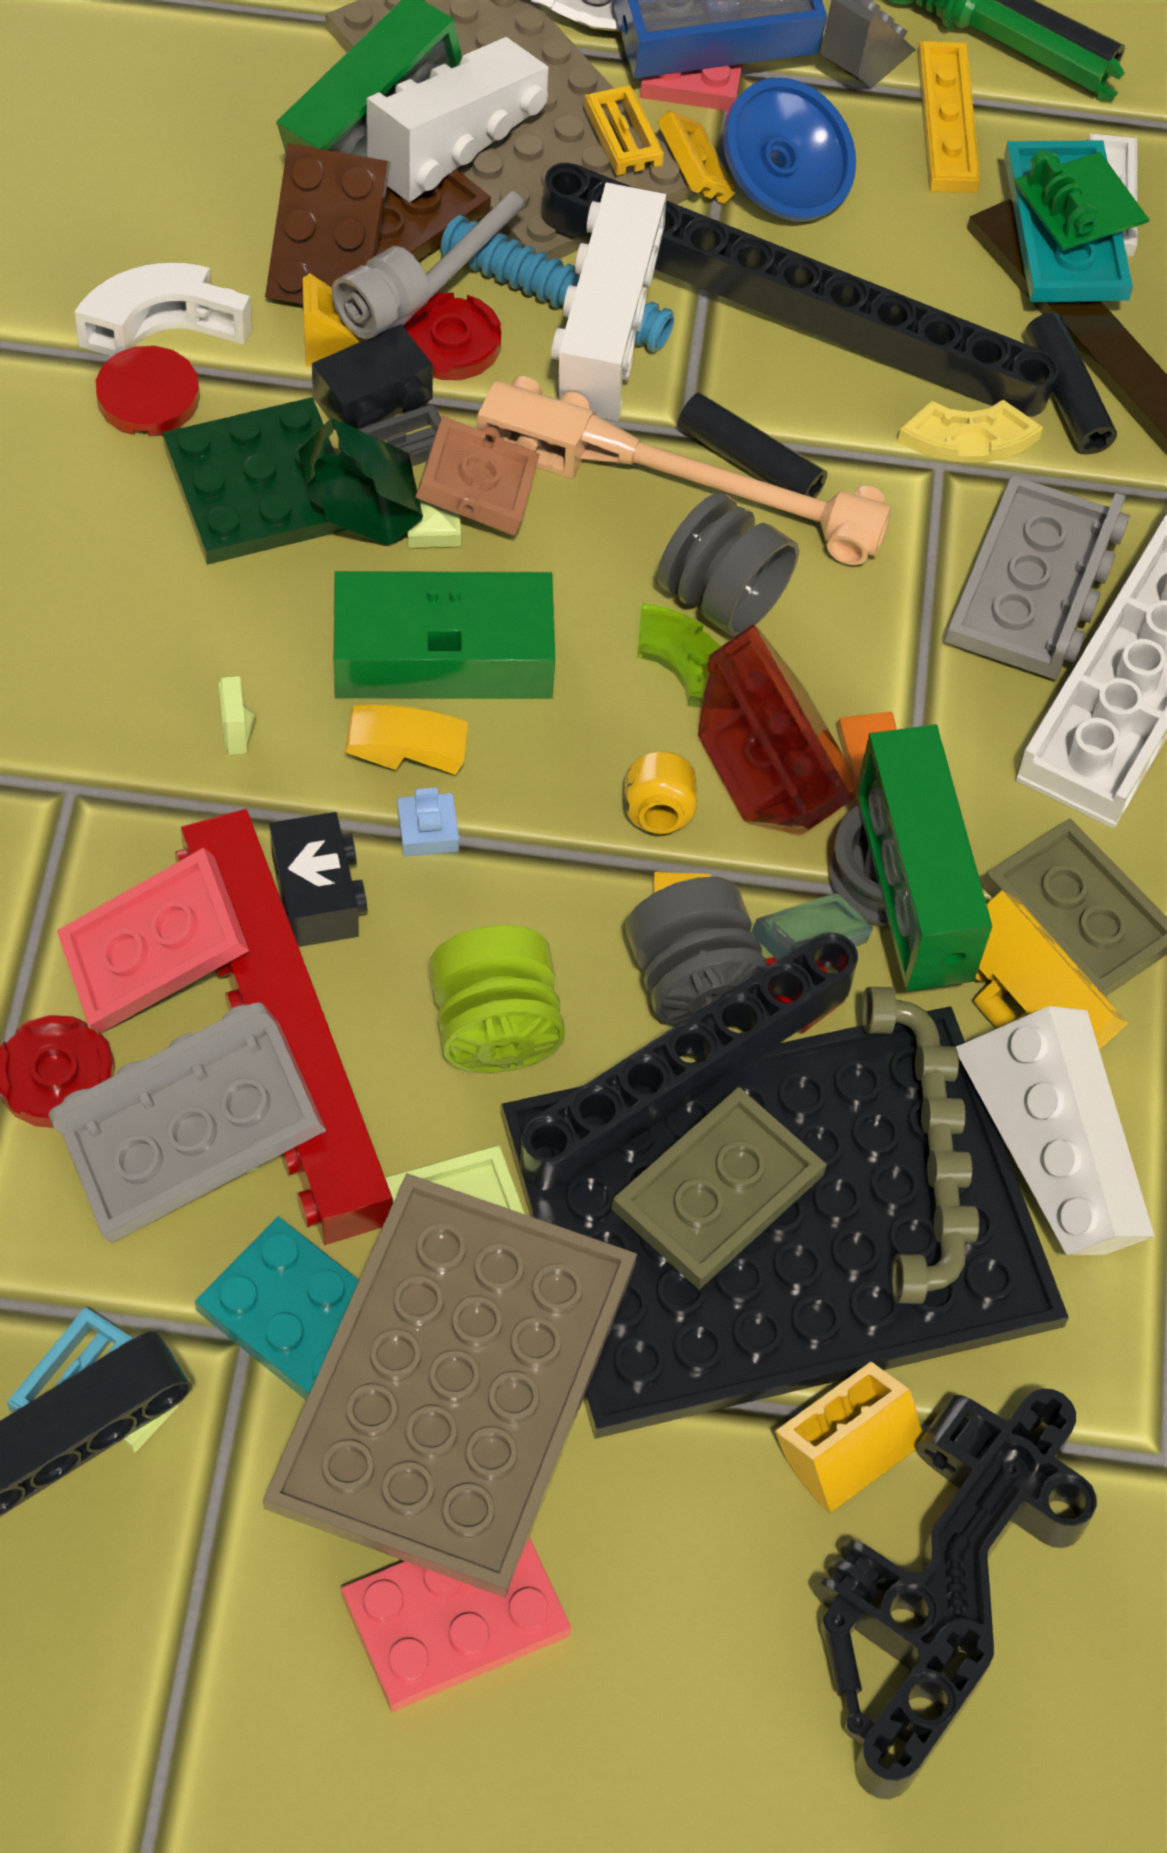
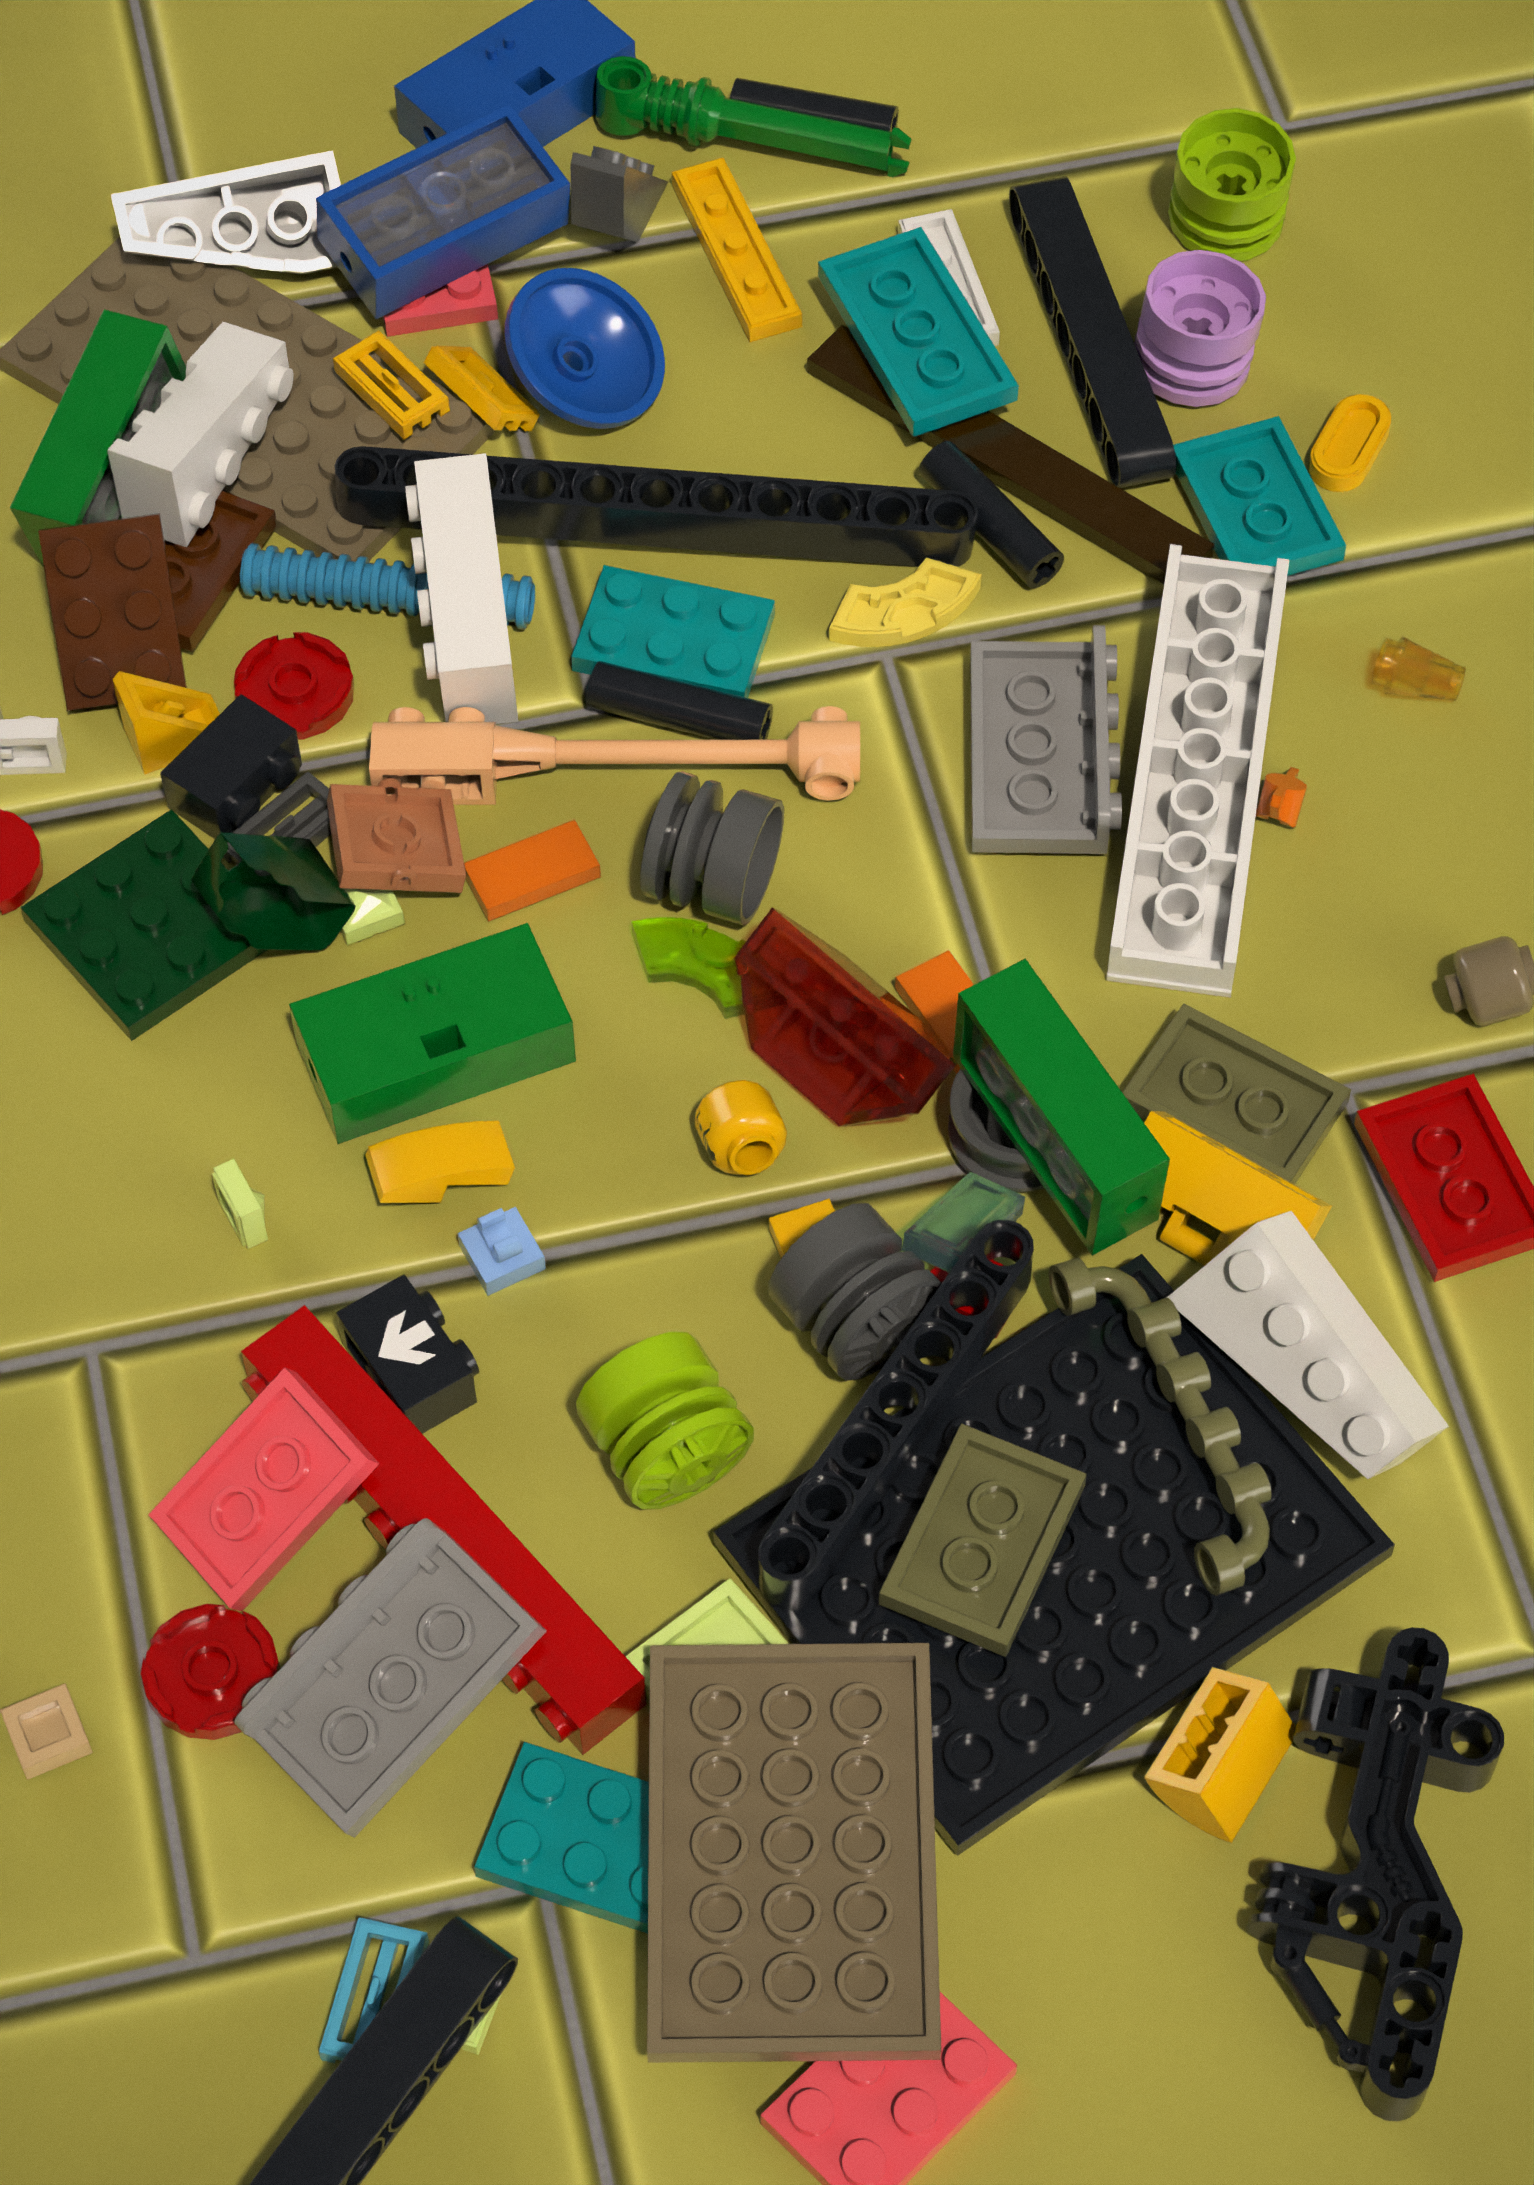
camera: 15 degrees left, 0 degrees up
light grey wheel [332,246,430,340] -> none
light grey bar [379,191,525,334] -> none
green hinge [1014,150,1149,251] -> none
none -> orange tile [464,819,601,922]
none -> teal plate [571,565,775,698]

